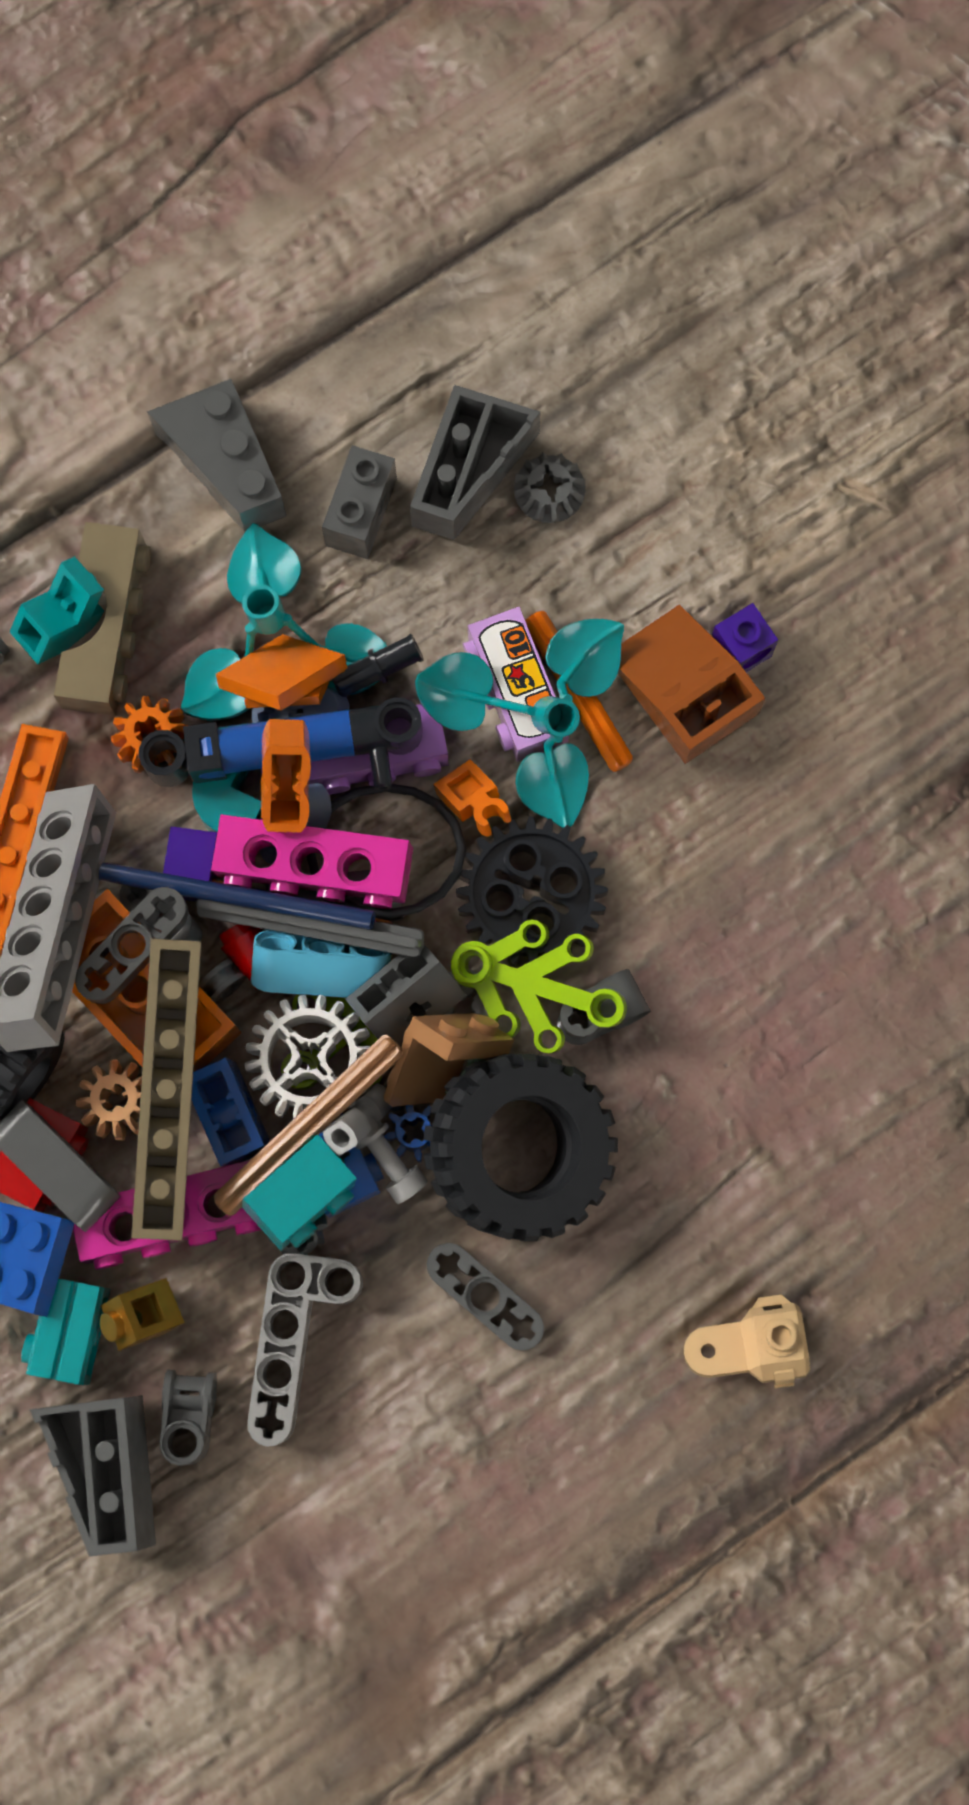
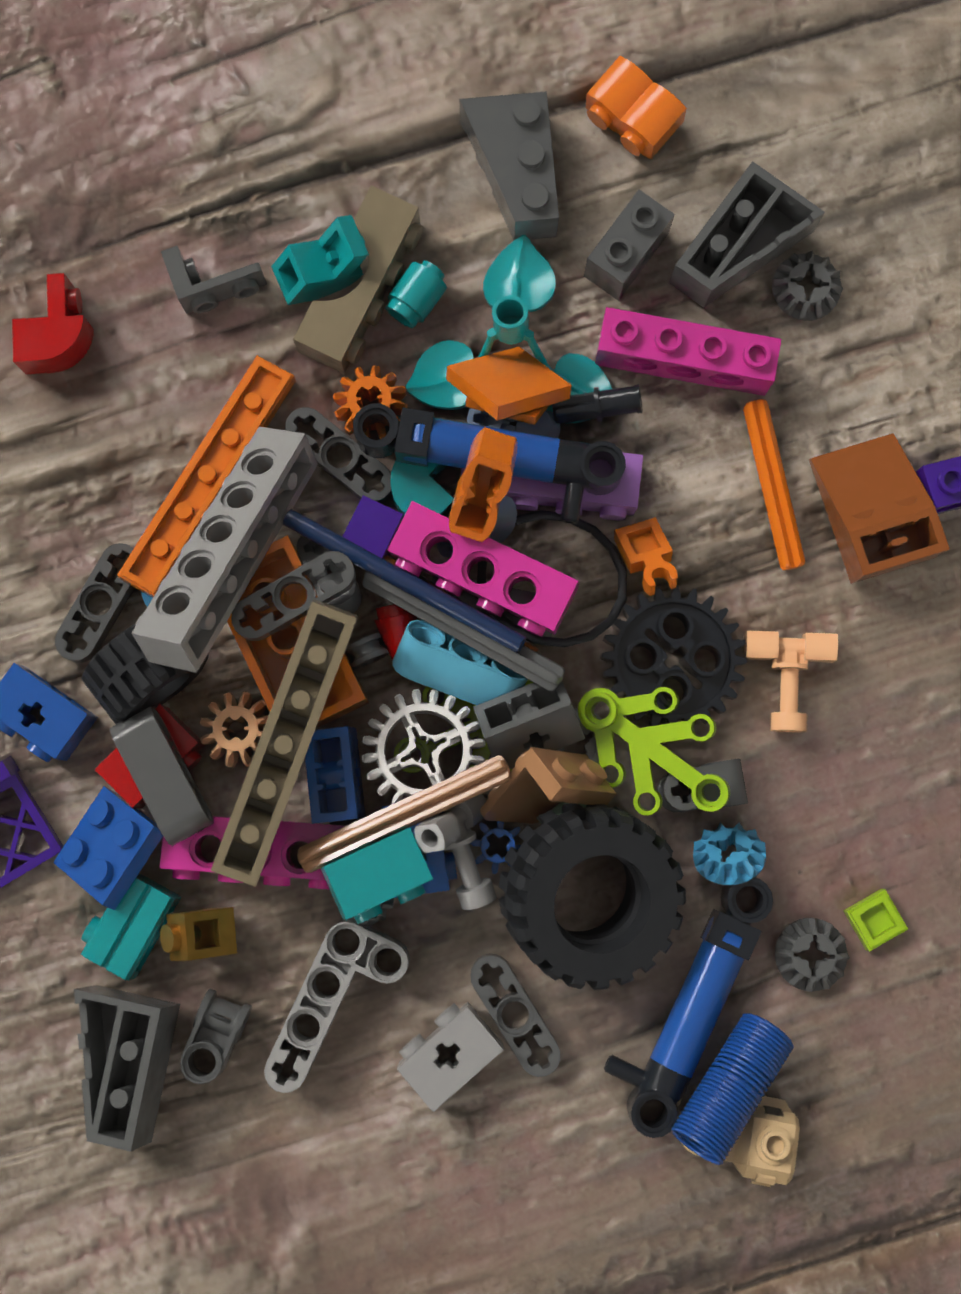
camera: 15 degrees right, 5 degrees up
teal plant [415,618,624,828] -> none
brick [463,607,569,762] -> none
none -> dark grey beam [285,407,392,504]
none -> teal brick [385,260,447,329]
none -> light grey brick [397,1002,504,1112]
none -> orange brick [585,56,687,159]
none -> dark pink brick [595,307,782,396]
none -> piece [604,878,773,1138]
none -> blue piece [671,1013,794,1165]
none -> dark azure gear [693,822,766,885]
none -> light nougat bar [744,631,838,733]
none -> dark grey gear [775,918,850,992]
none -> lime tile [843,889,908,952]

